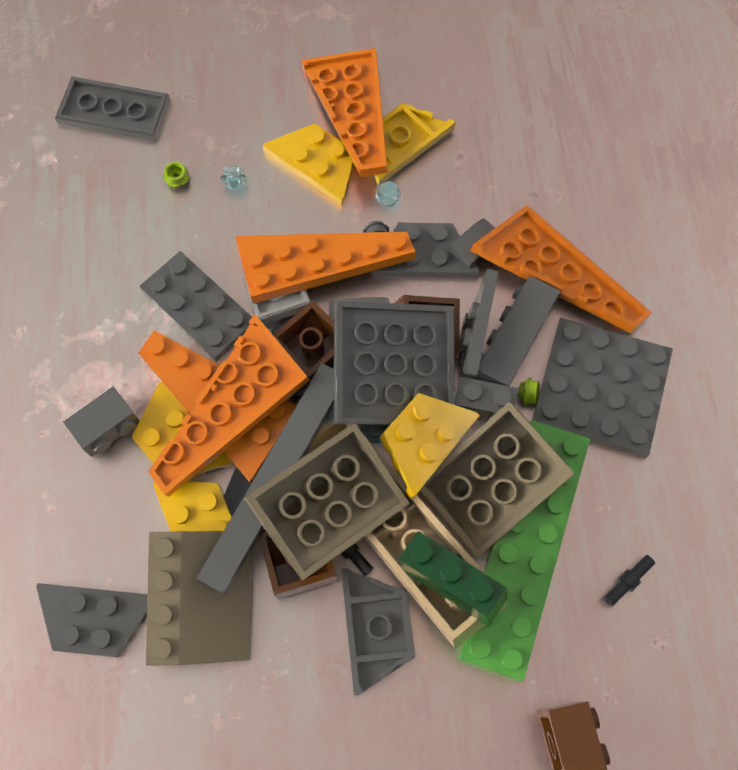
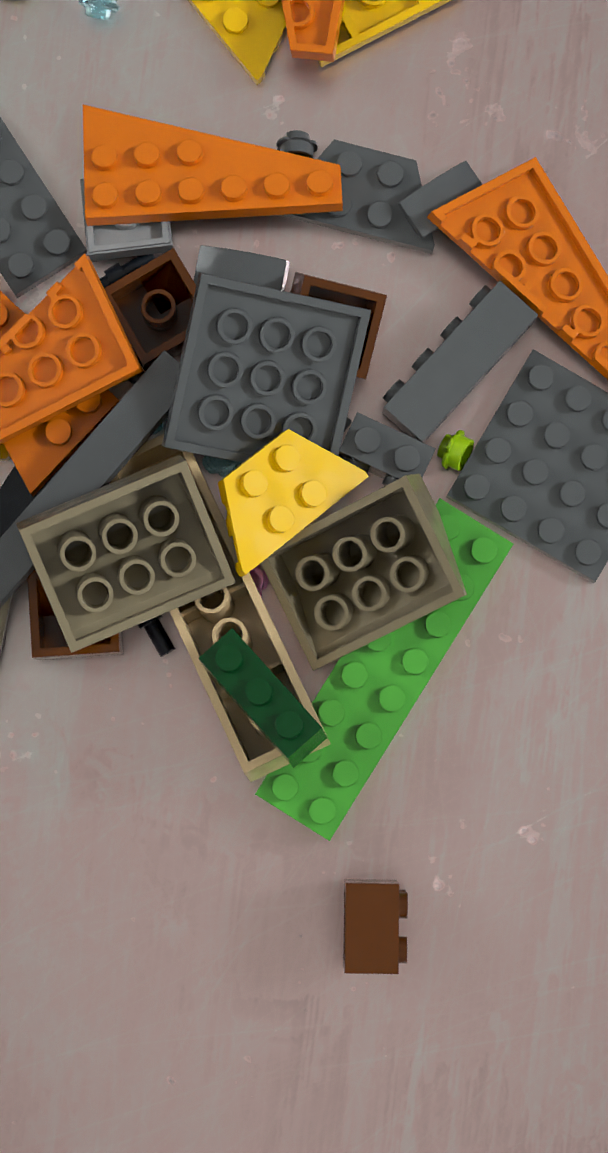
camera: 10 degrees right, 15 degrees up
dark grey wing [341,568,415,696] -> none
clear light blue plate [376,181,402,206] -> none
dark grey wing [458,268,499,376] -> none
black bar [603,555,656,607] -> none

